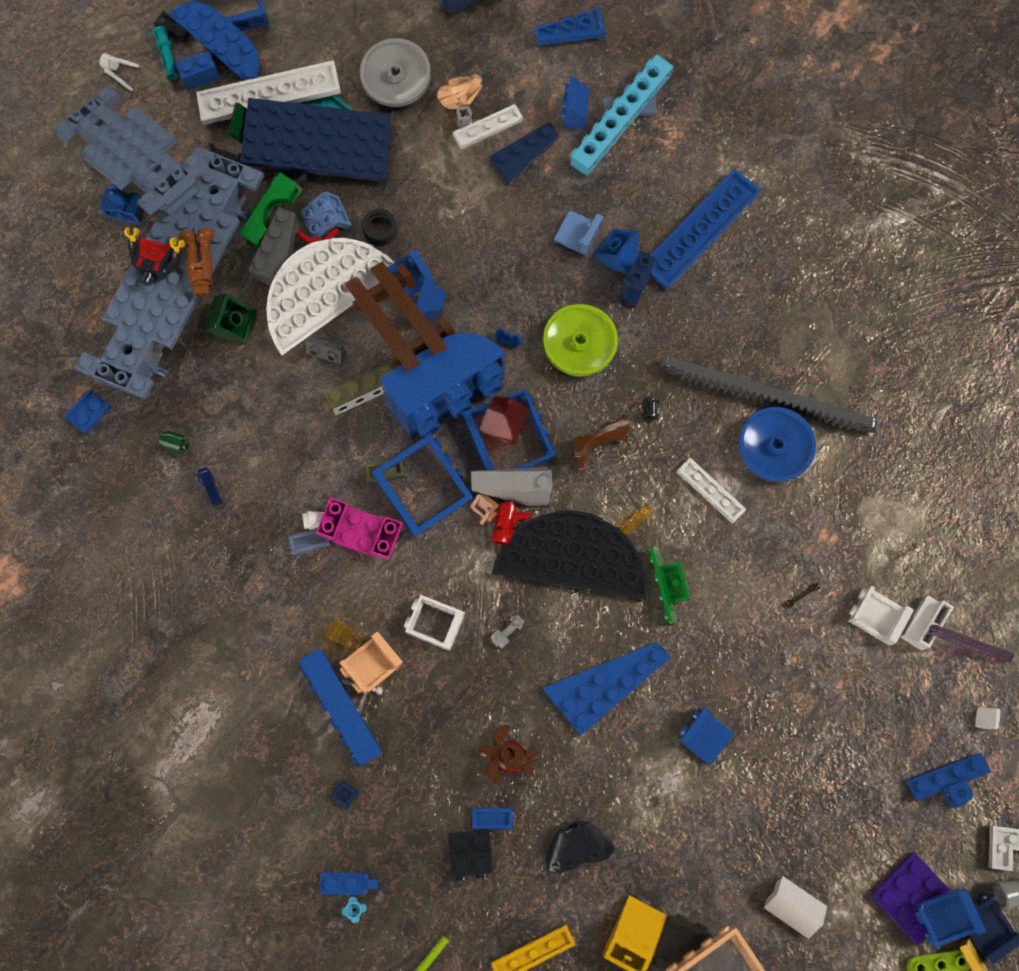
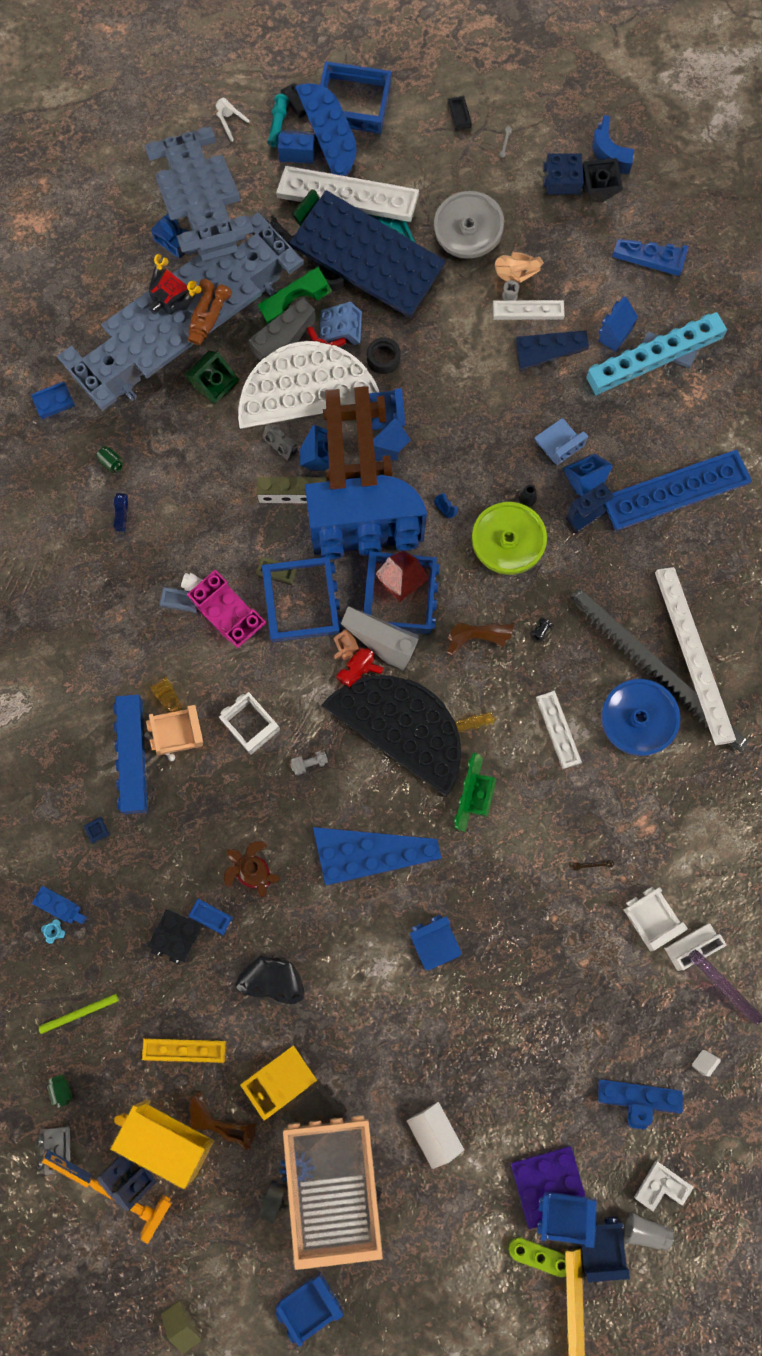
camera: 30 degrees right, 0 degrees up
none -> blue slope [300,425,329,471]
none -> black cone [519,484,537,507]
none -> white plate [655,567,736,746]

